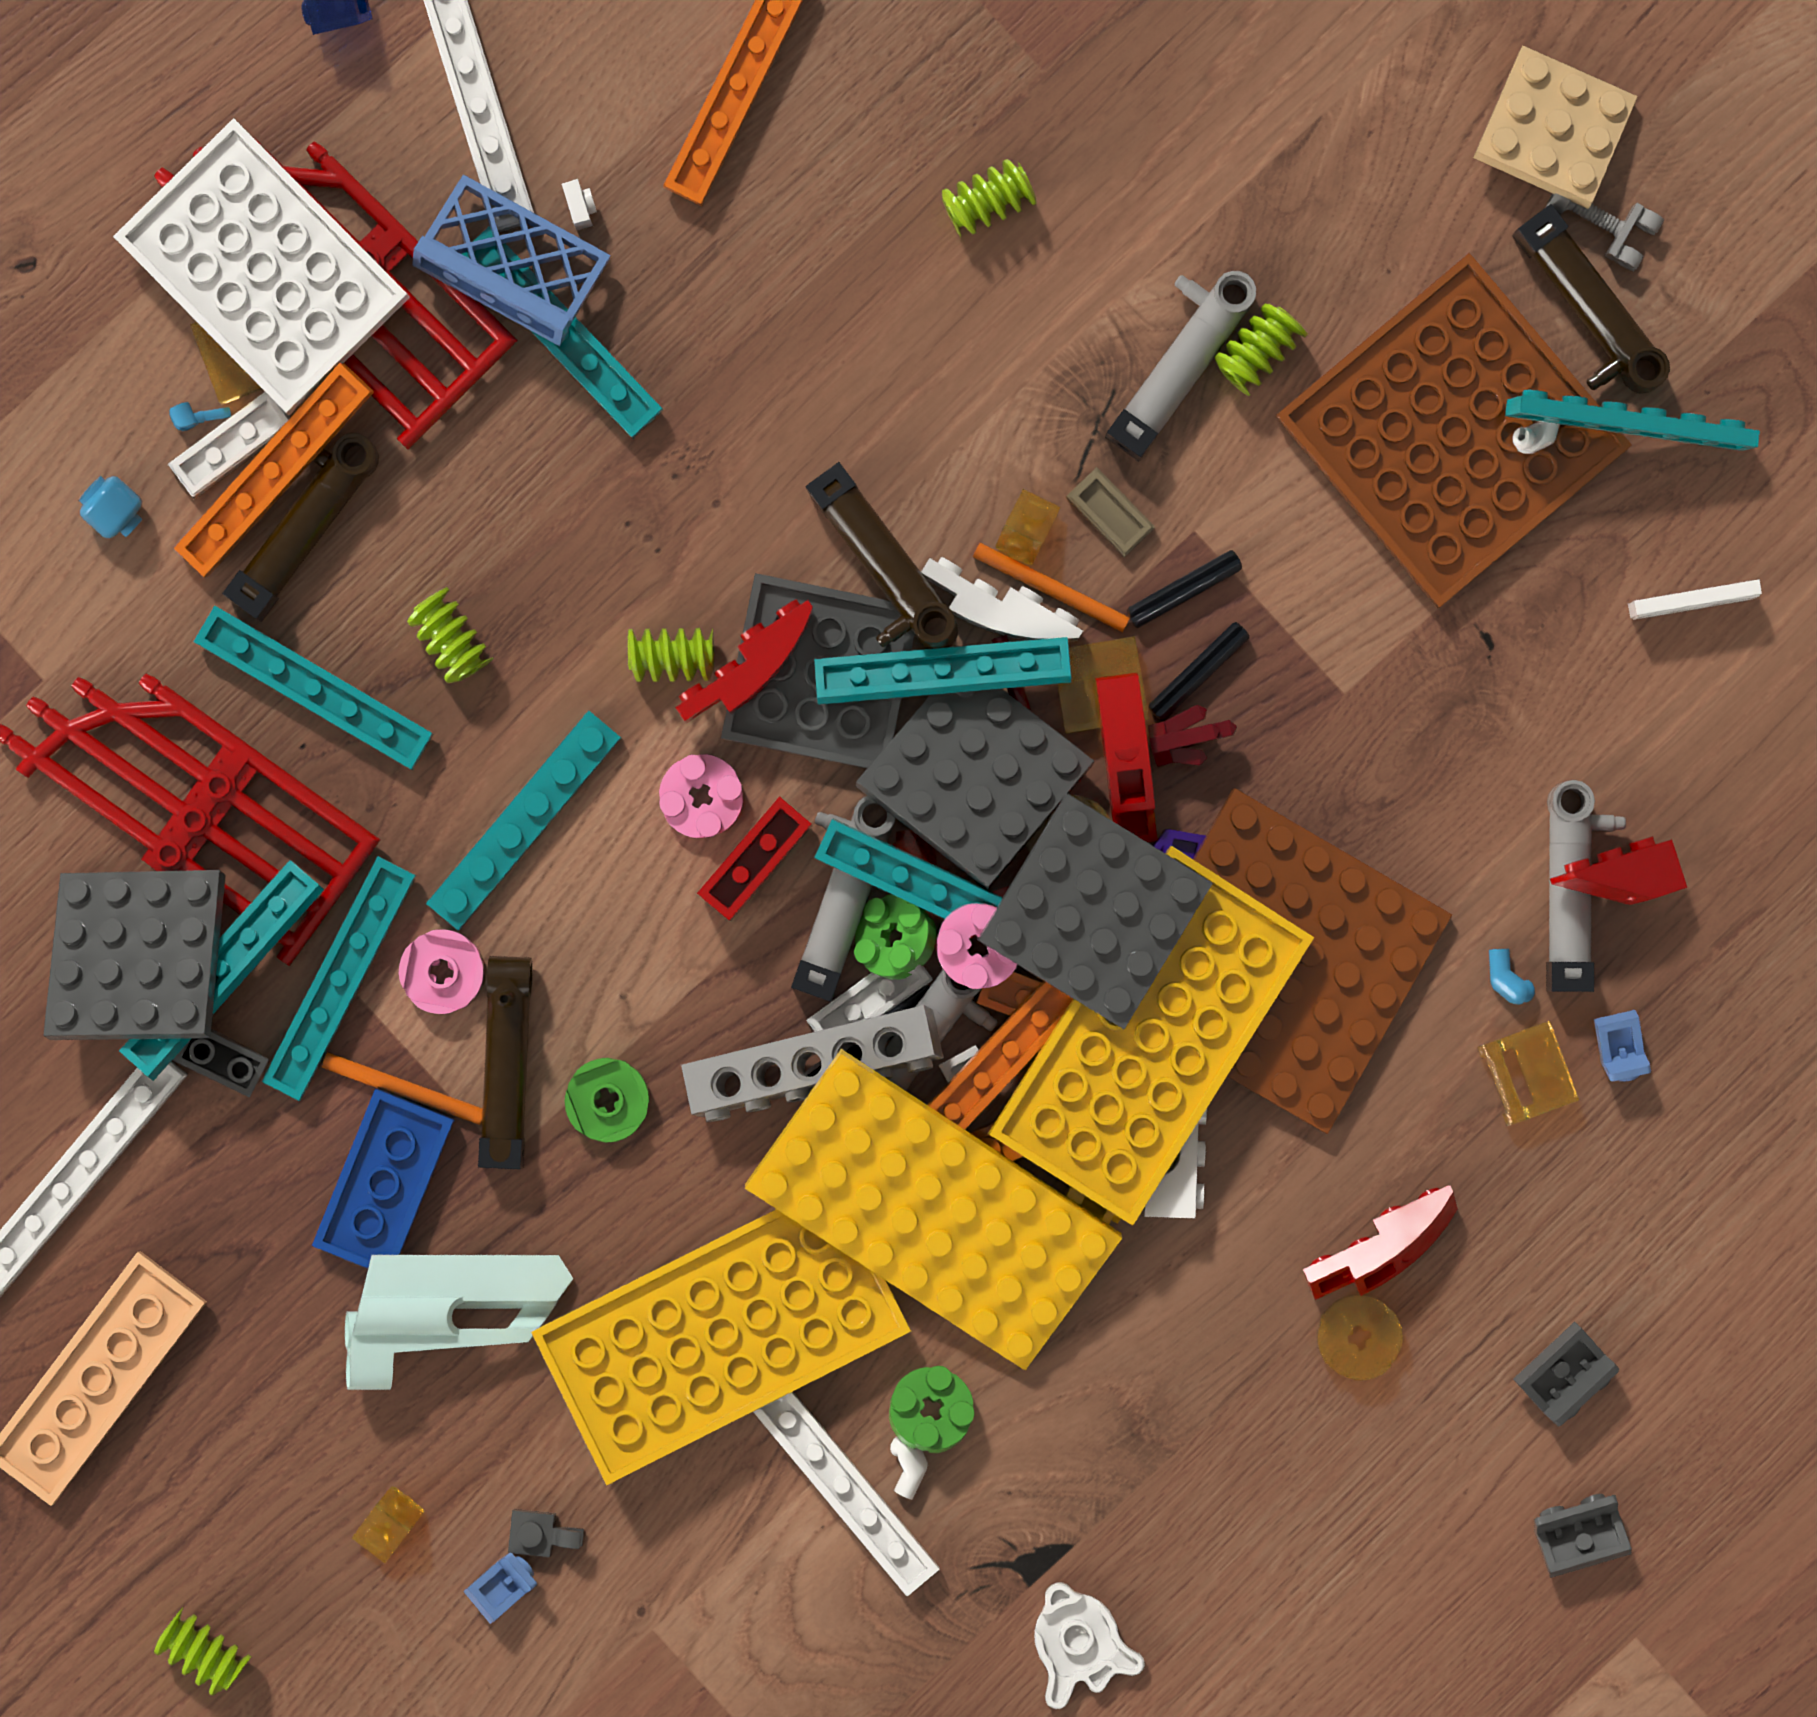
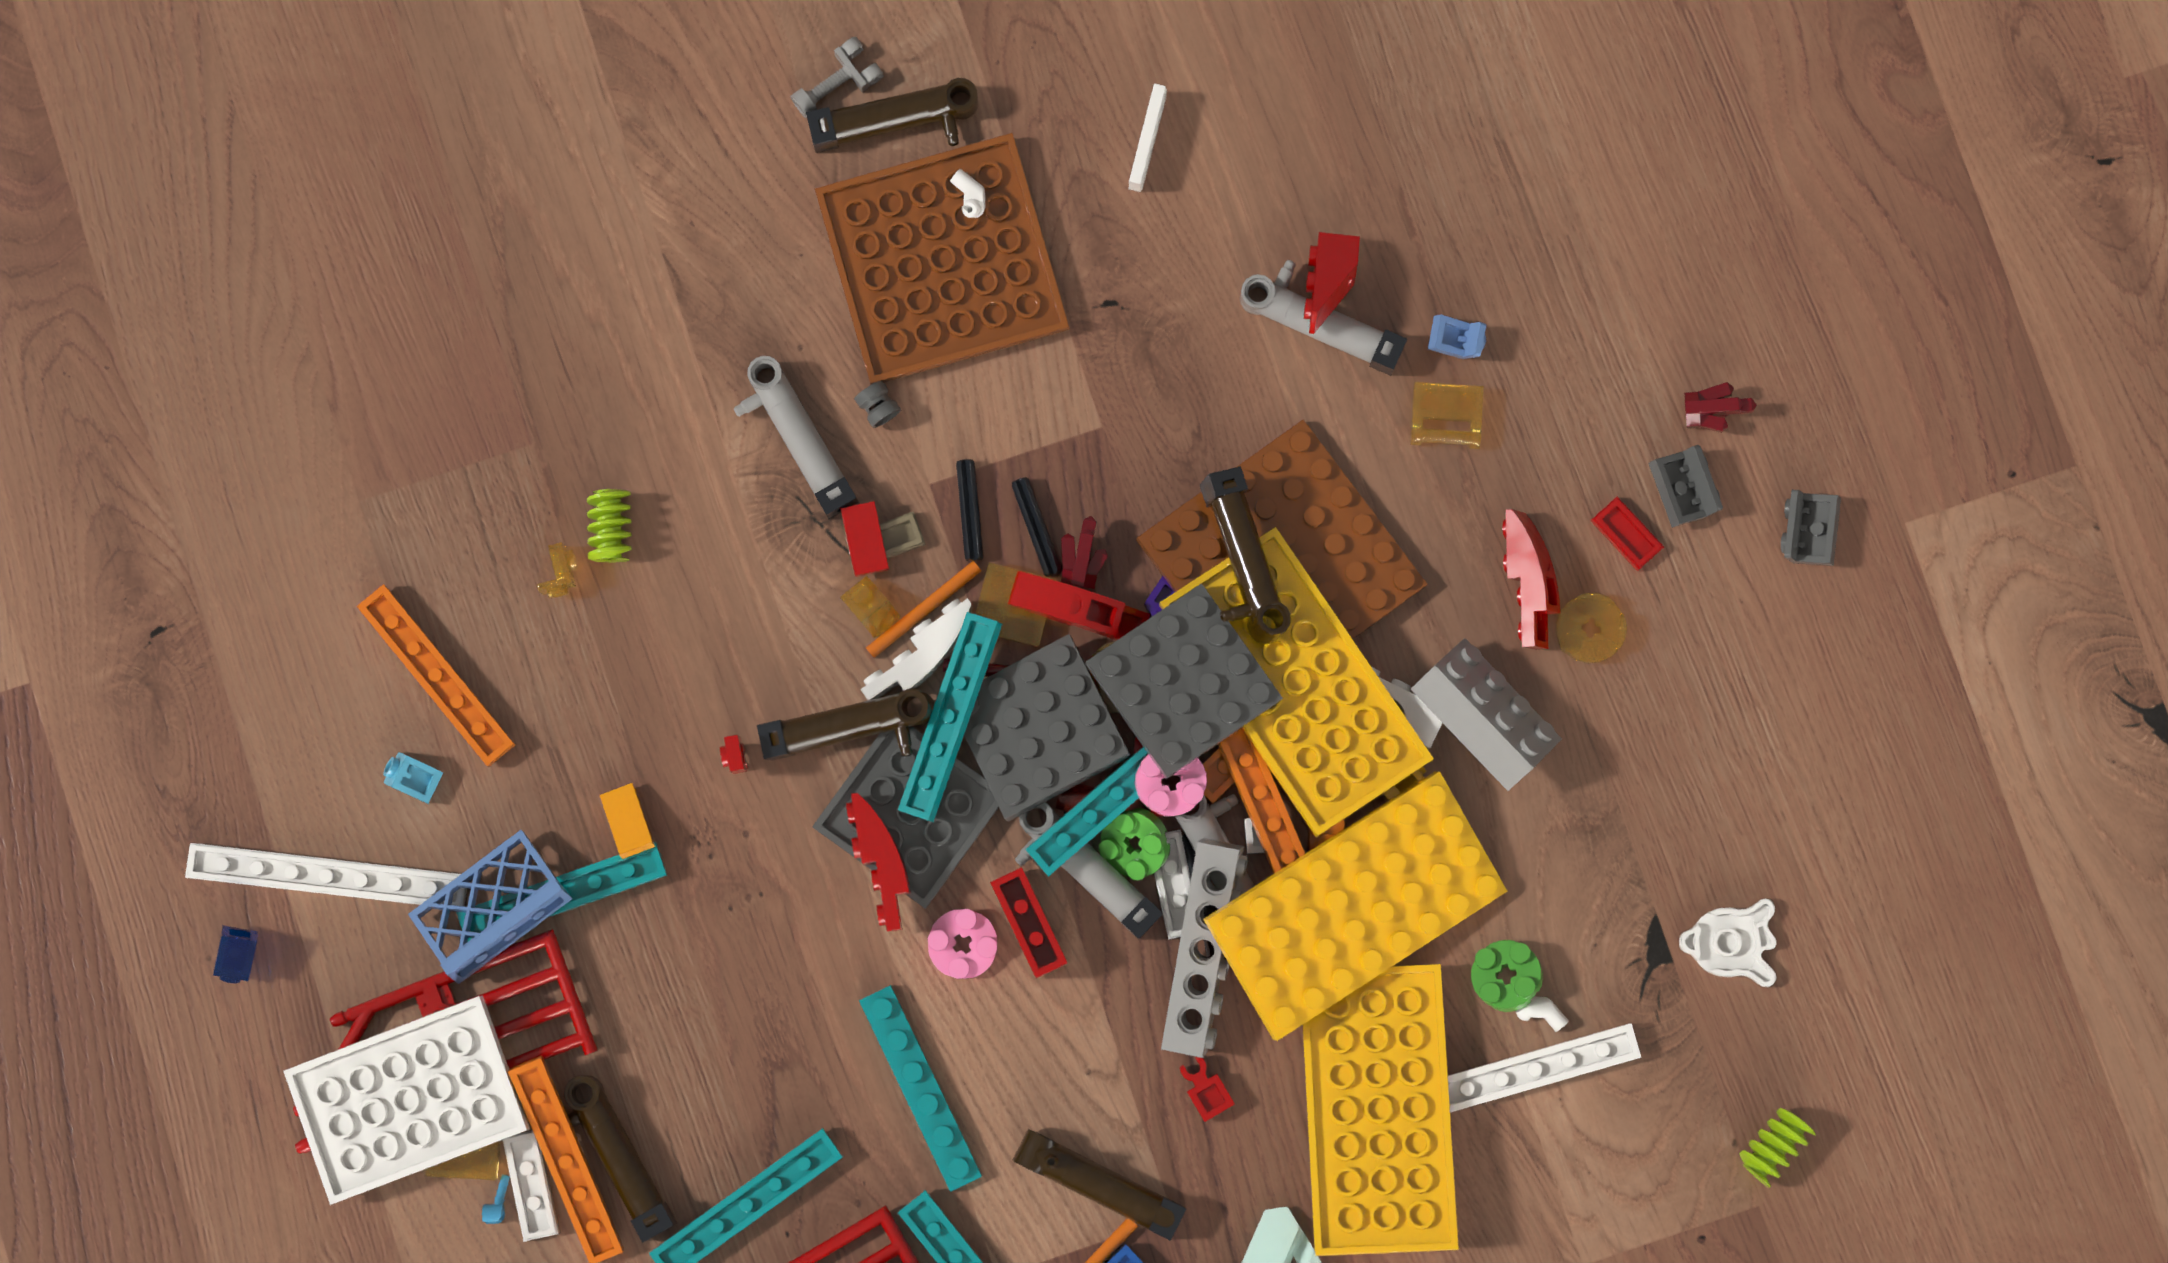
camera: 65 degrees left, 5 degrees down
bright pink plate [399,930,485,1014] -> none
lime piece [407,587,494,683] -> none
white plate [562,179,597,231] -> none
bright green plate [564,1058,650,1143] -> none
lime piece [628,628,714,682] -> none
lime piece [1214,303,1308,396] -> none
tan plate [1473,45,1638,209] -> none
dark azure arm [1489,949,1535,1005] -> none
teal plate [1505,390,1760,451] -> none
none -> medium azure bracket [383,752,443,804]
none -> clear yellow bracket [536,542,578,598]
none -> light orange tile [600,783,655,859]
none -> red plate [720,734,748,774]
none -> red tile [840,501,889,577]
none -> dark grey wheel [854,381,901,428]
none -> red plate [1179,1057,1235,1122]
none -> dark brown piece [1199,466,1291,644]
none -> light grey brick [1411,638,1562,791]
none -> red tile [1590,496,1664,571]
none -> dark red rock [1684,382,1757,433]

